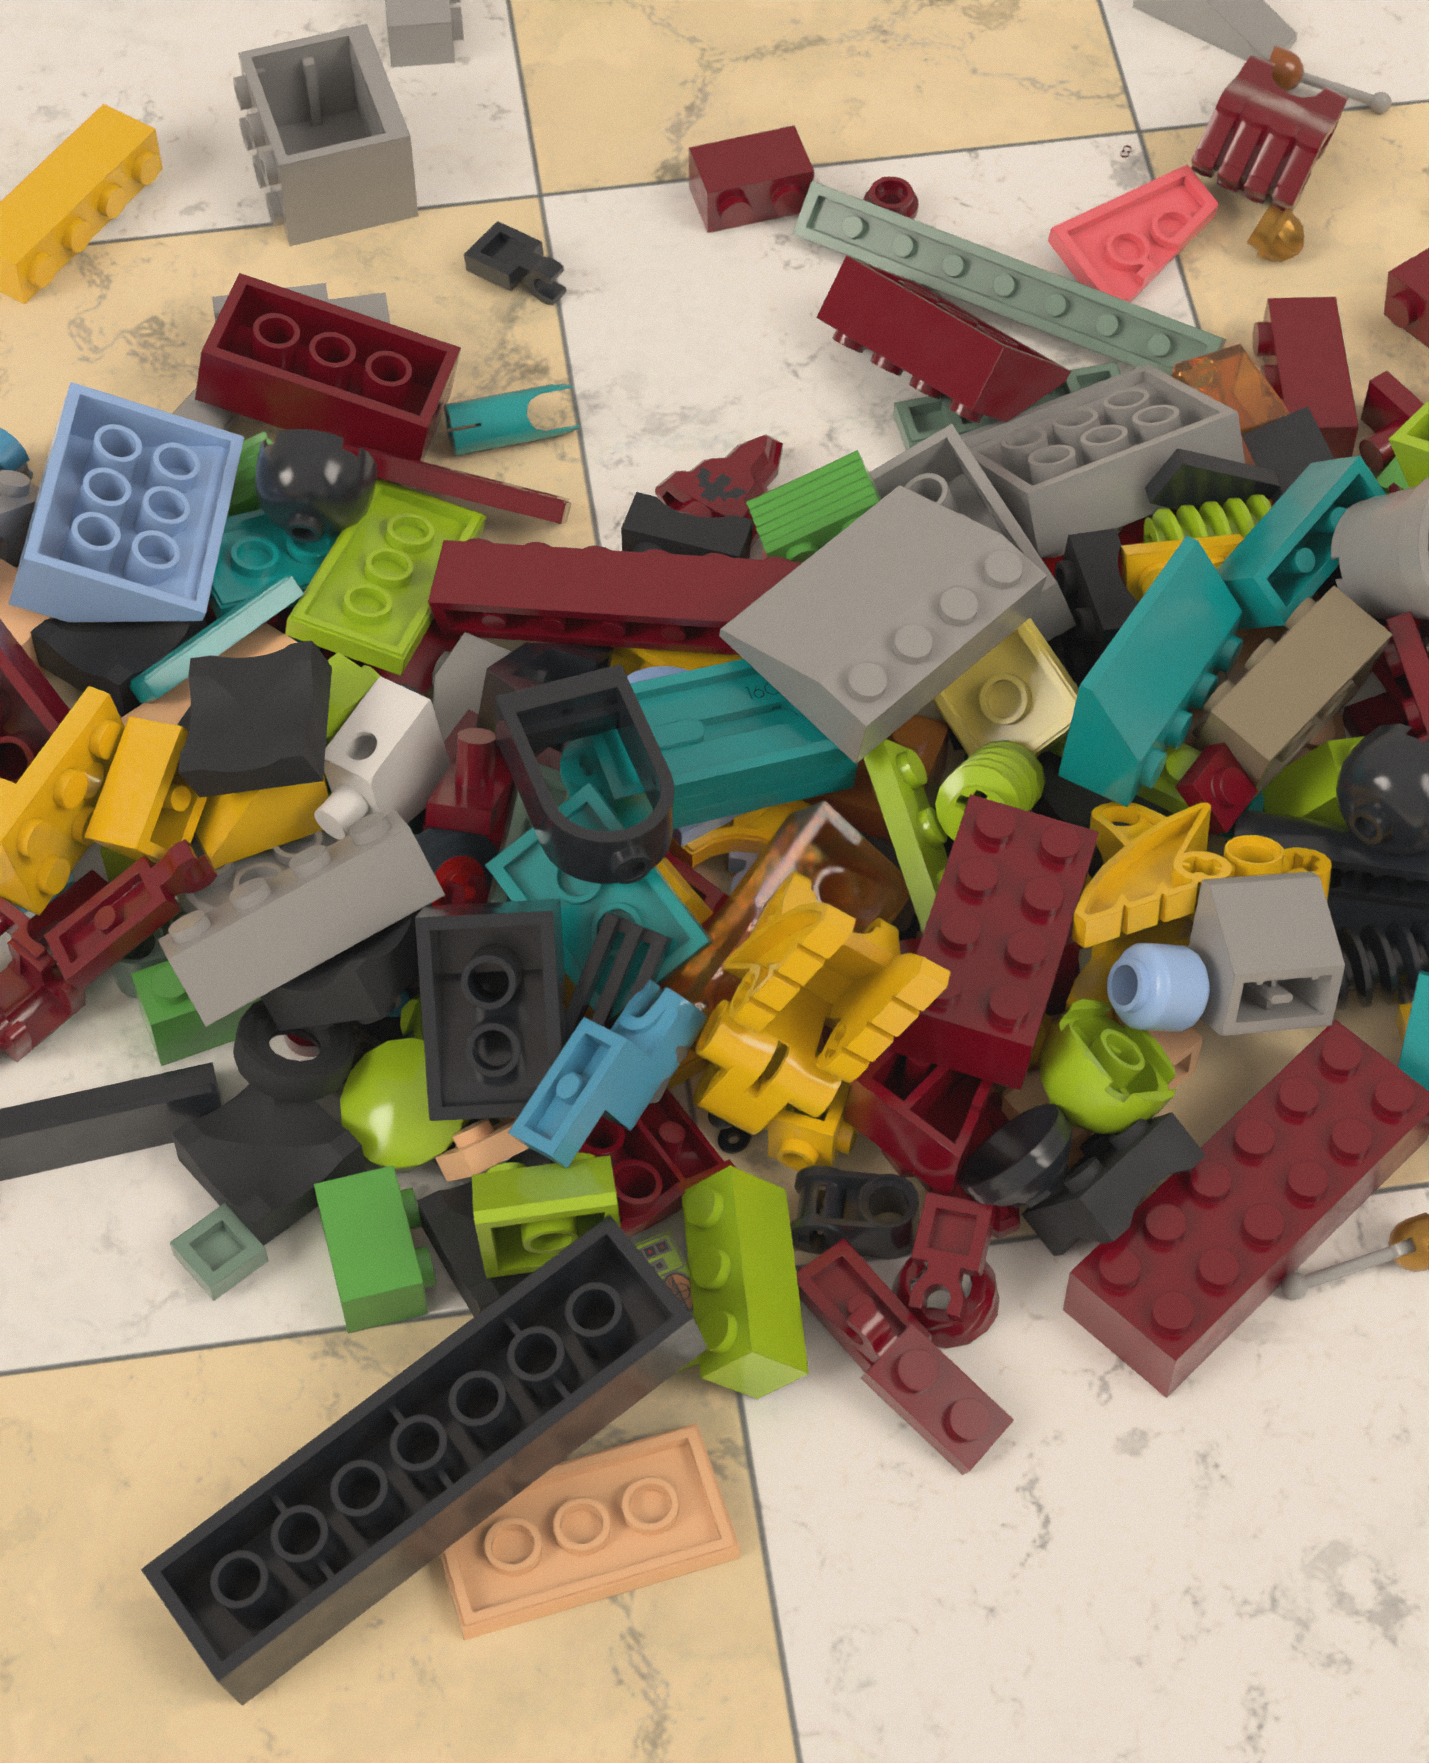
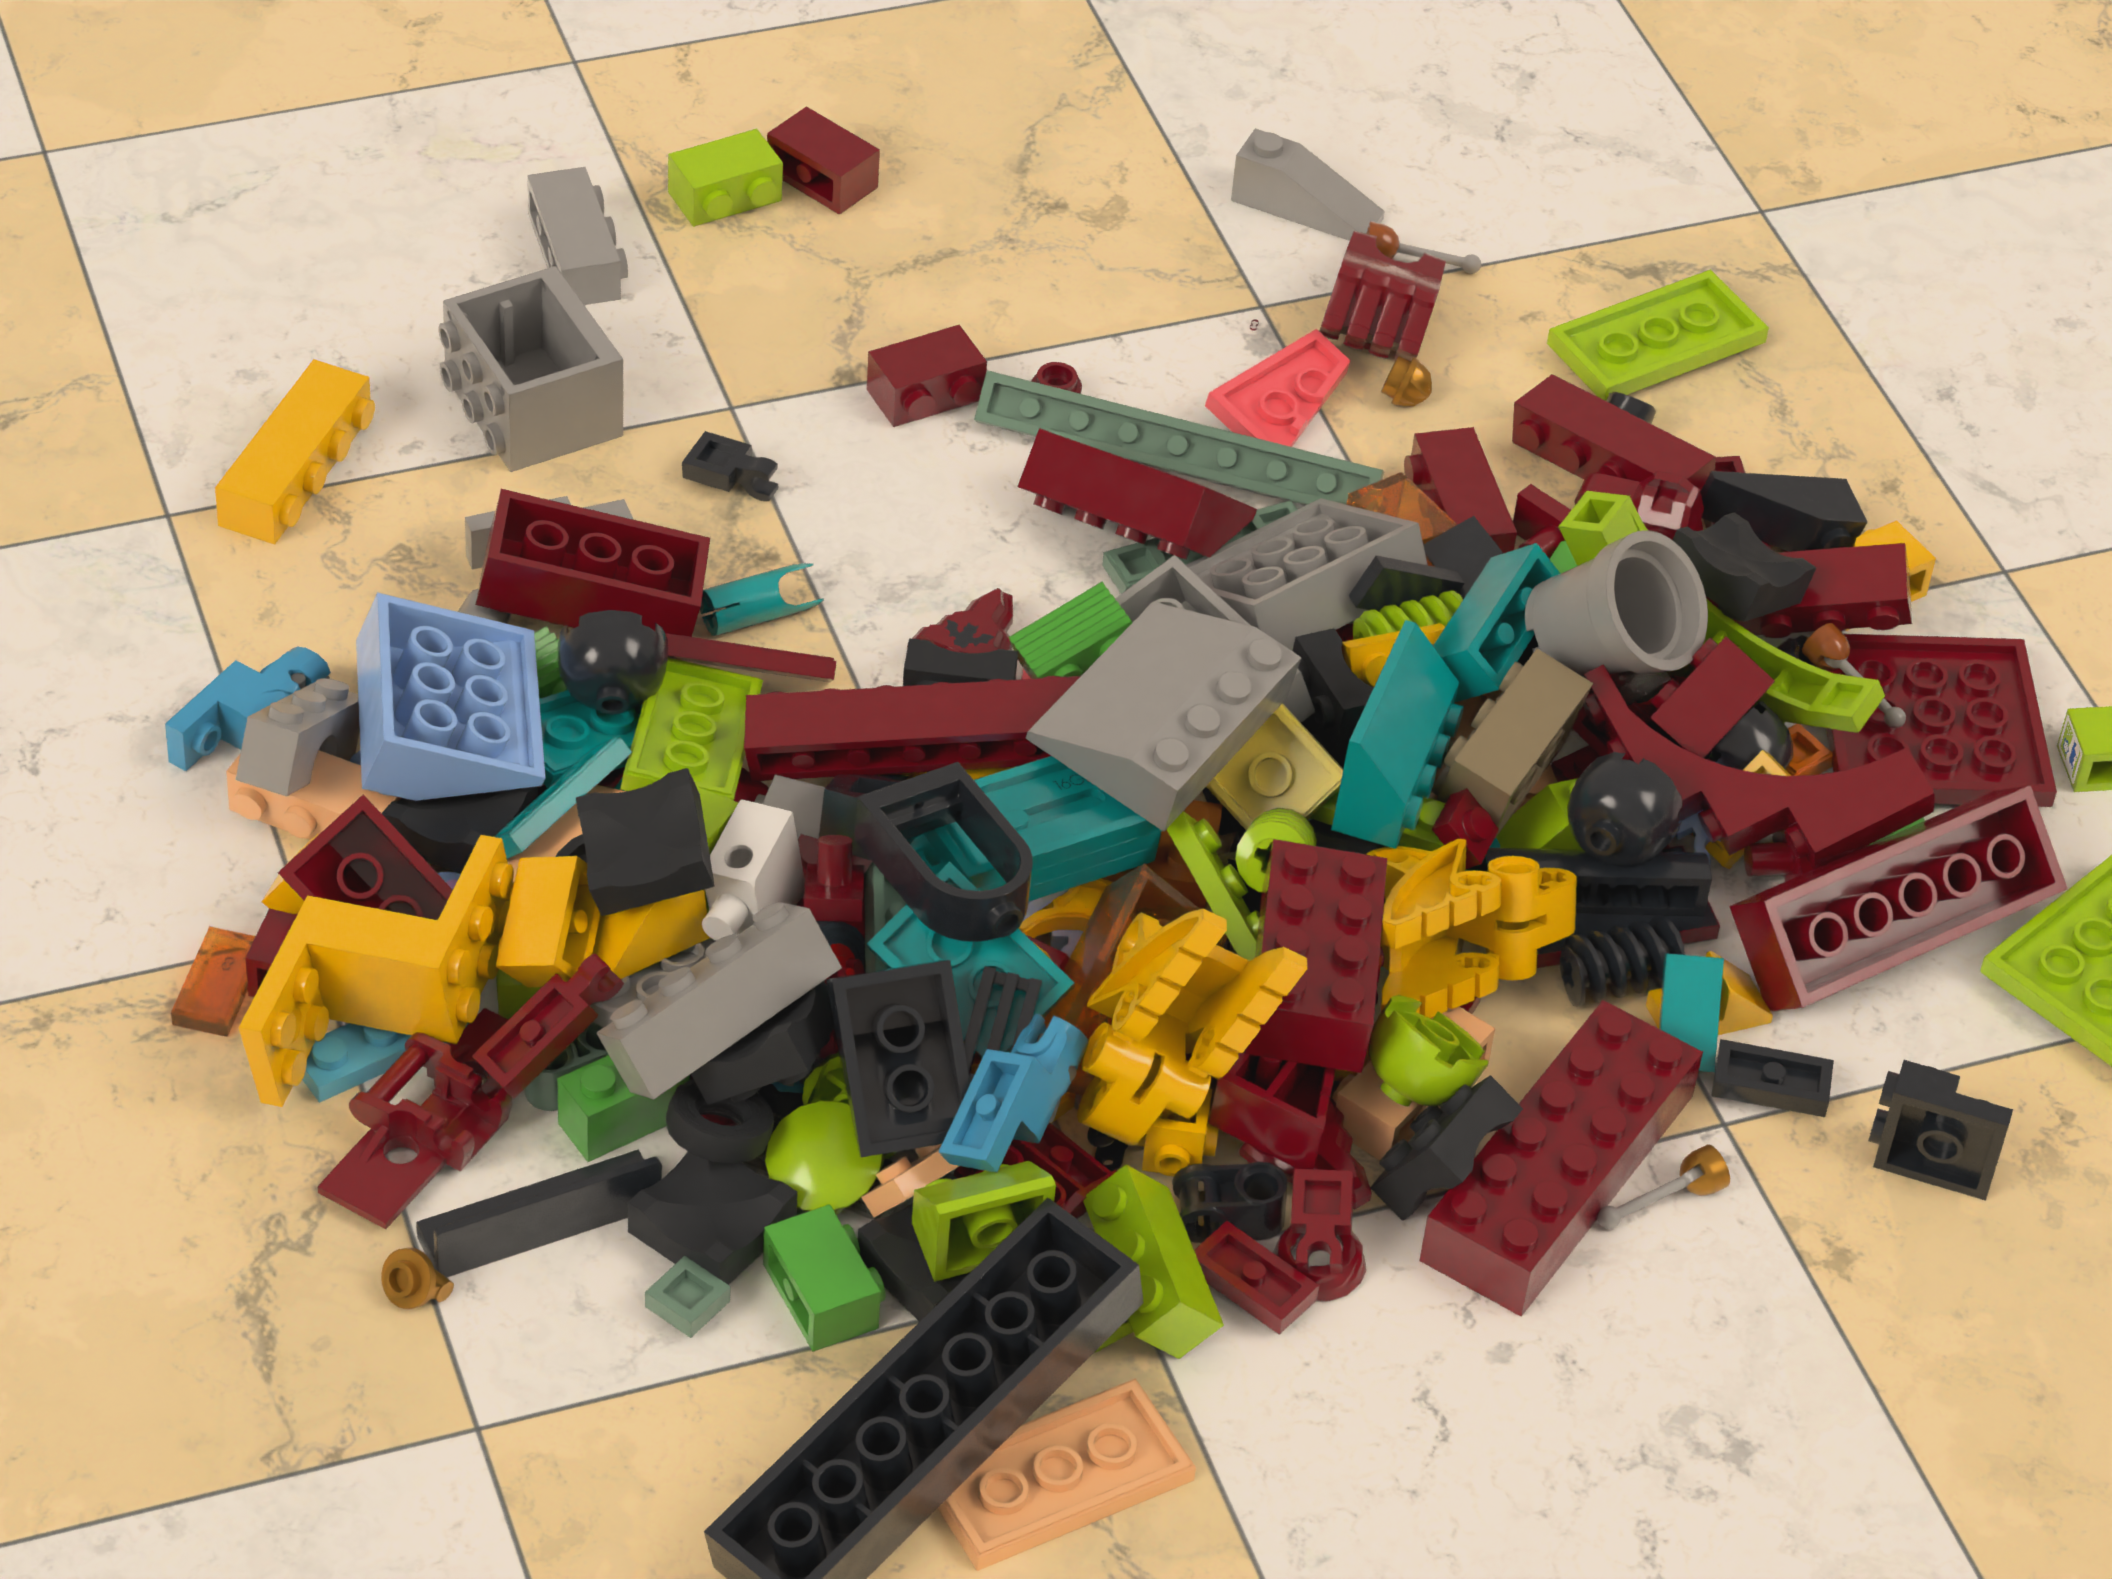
camera: 15 degrees left, 10 degrees down
dark red plate [837,1301,1014,1475] -> none
black piece [958,1104,1072,1209] -> none
light blue head [1107,943,1210,1032] -> none
light grey slope [1188,871,1345,1036] -> none

